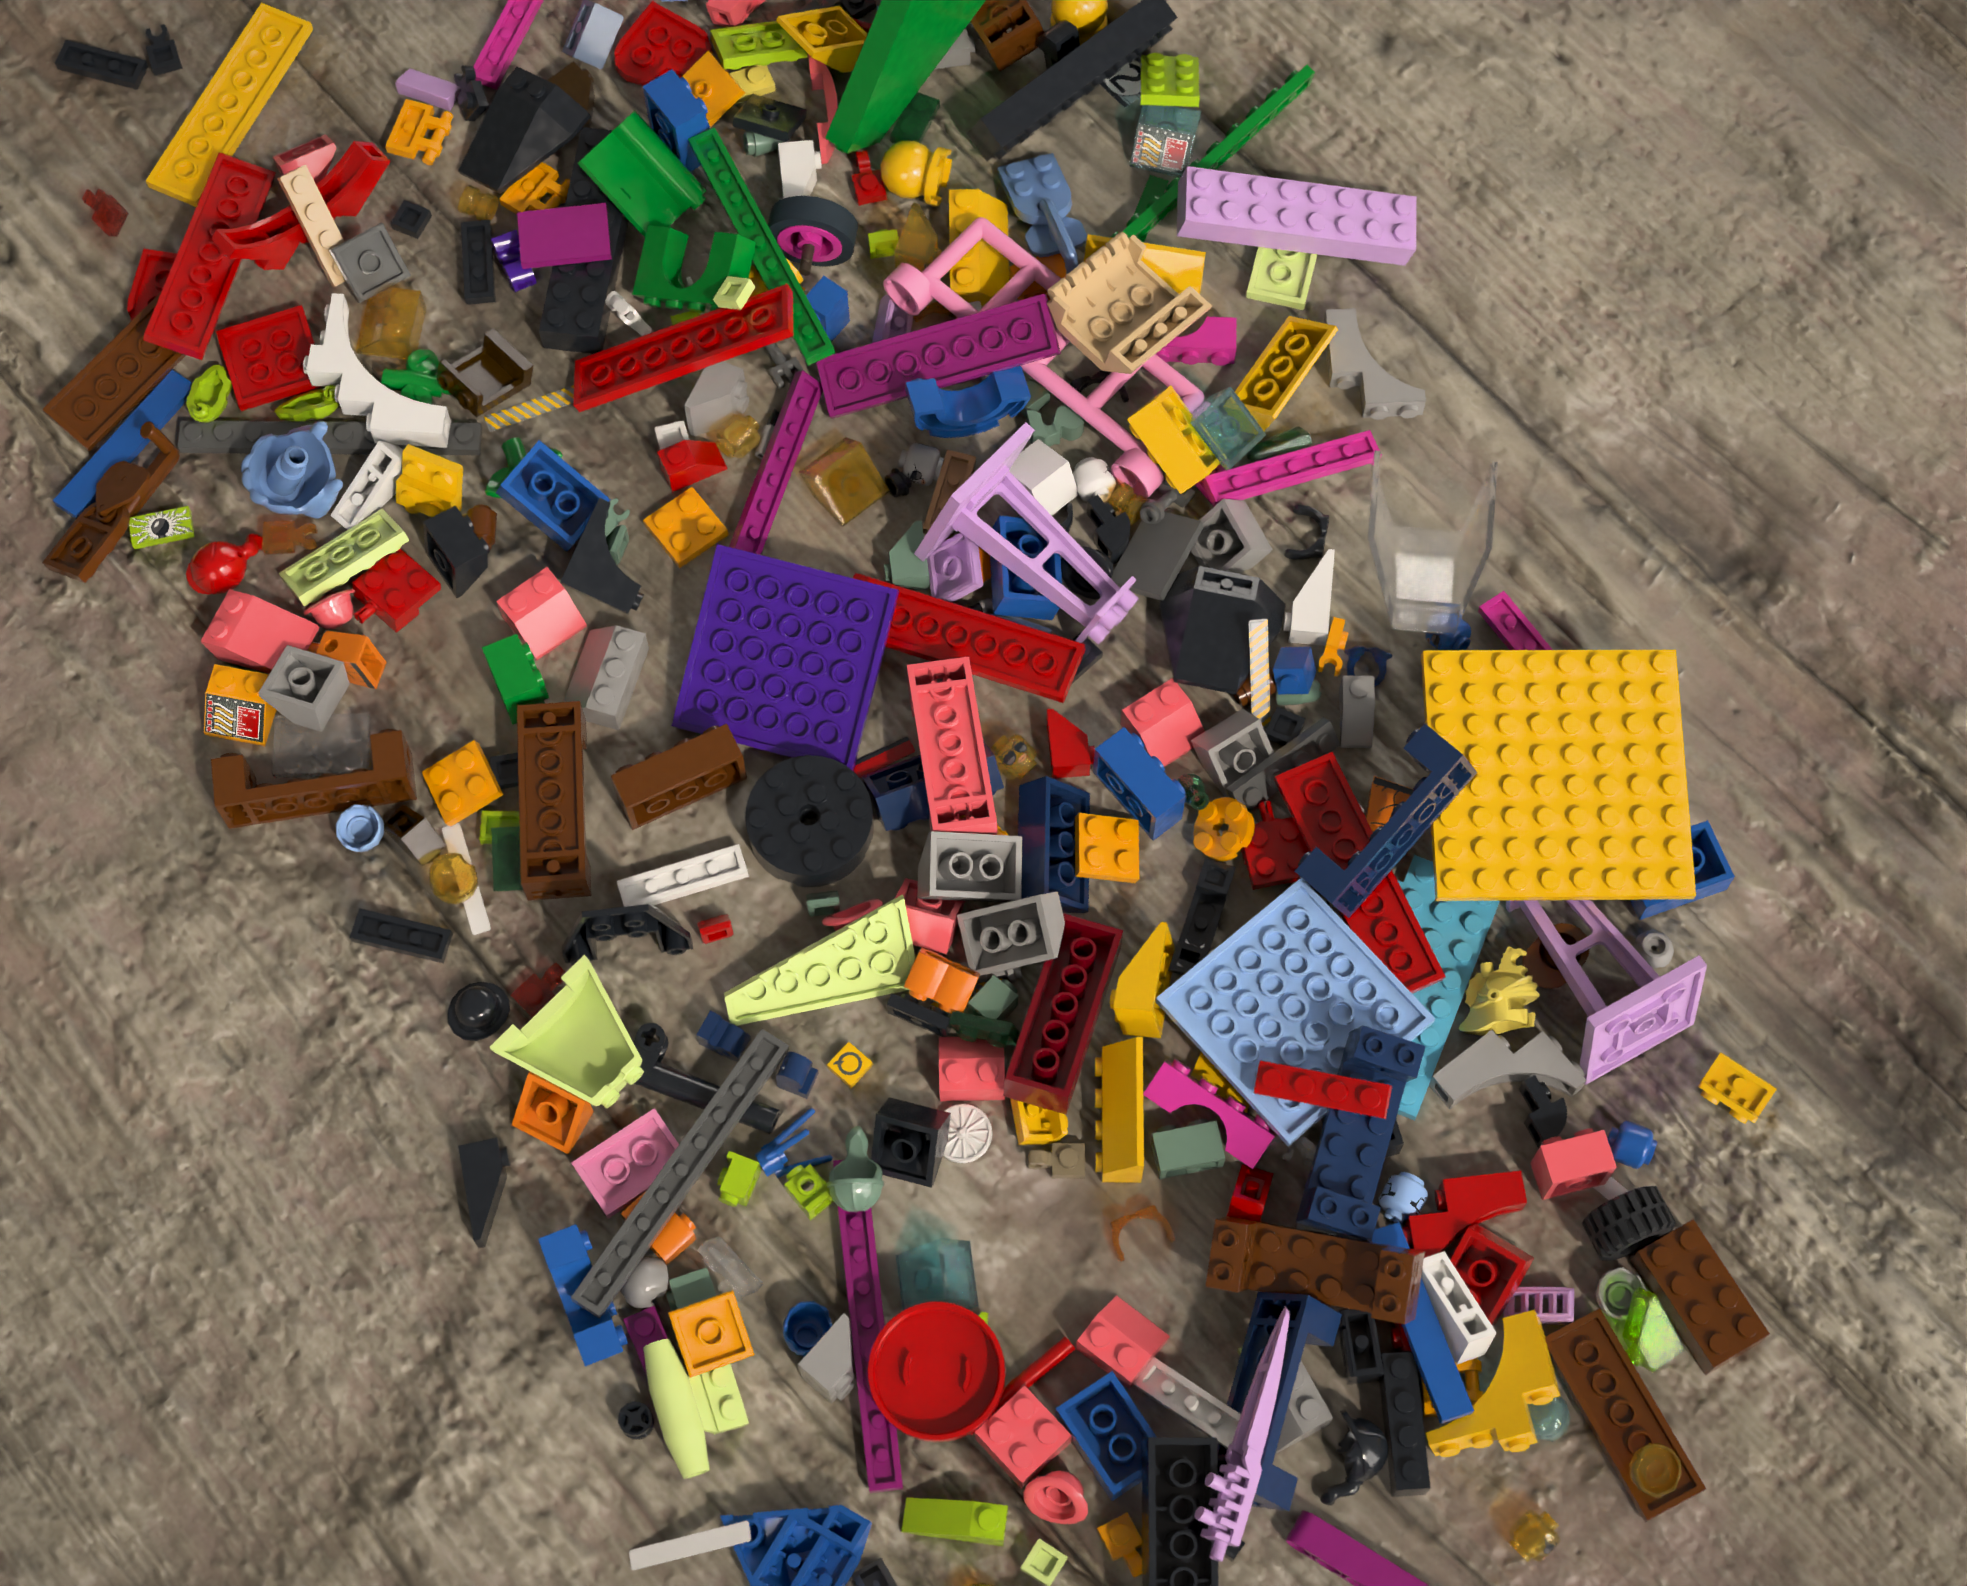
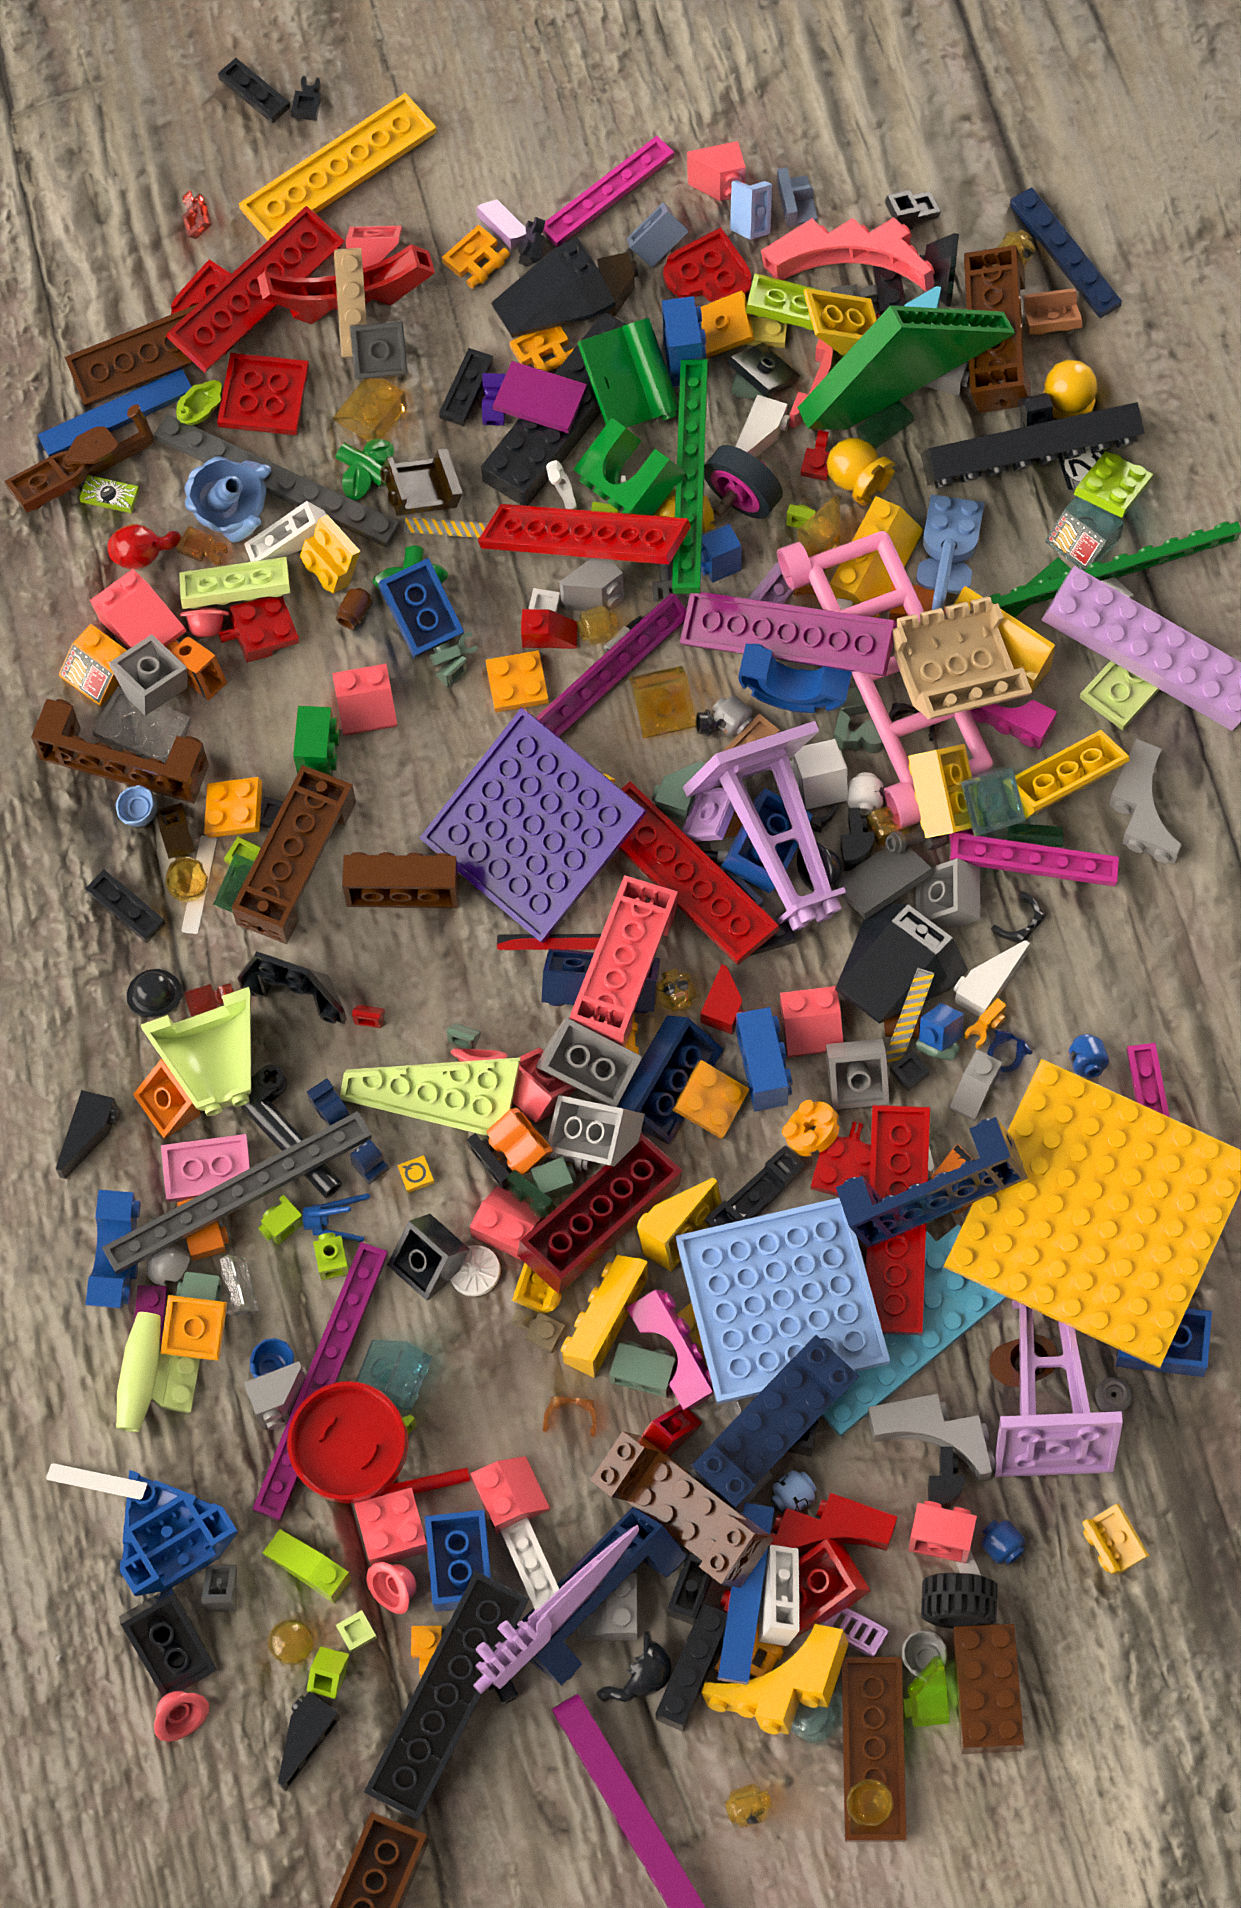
camera: 30 degrees right, 0 degrees up
lime arm [274,385,340,422] -> none
white arch [303,293,451,448] -> none
black plate [390,200,432,239] -> none
black slope [423,506,490,598] -> none
clear yellow wheel [458,185,499,221] -> none
black arch [560,498,644,615] -> none
light grey slope [563,625,649,730] -> none
white plate [617,844,749,907] -> none
black wheel [618,1402,654,1440] -> none
yellowish green plate [713,276,756,310] -> none
black brick [745,755,874,887] -> none
sand green piece [827,1126,884,1212] -> none
clear green cone [1177,774,1209,810] -> none
dark grey plate [1226,717,1341,812] -> none
red plate [1254,1060,1392,1119] -> none
clear windscreen [1367,451,1498,635] -> none
light yellow helmet [1459,946,1540,1036] -> none

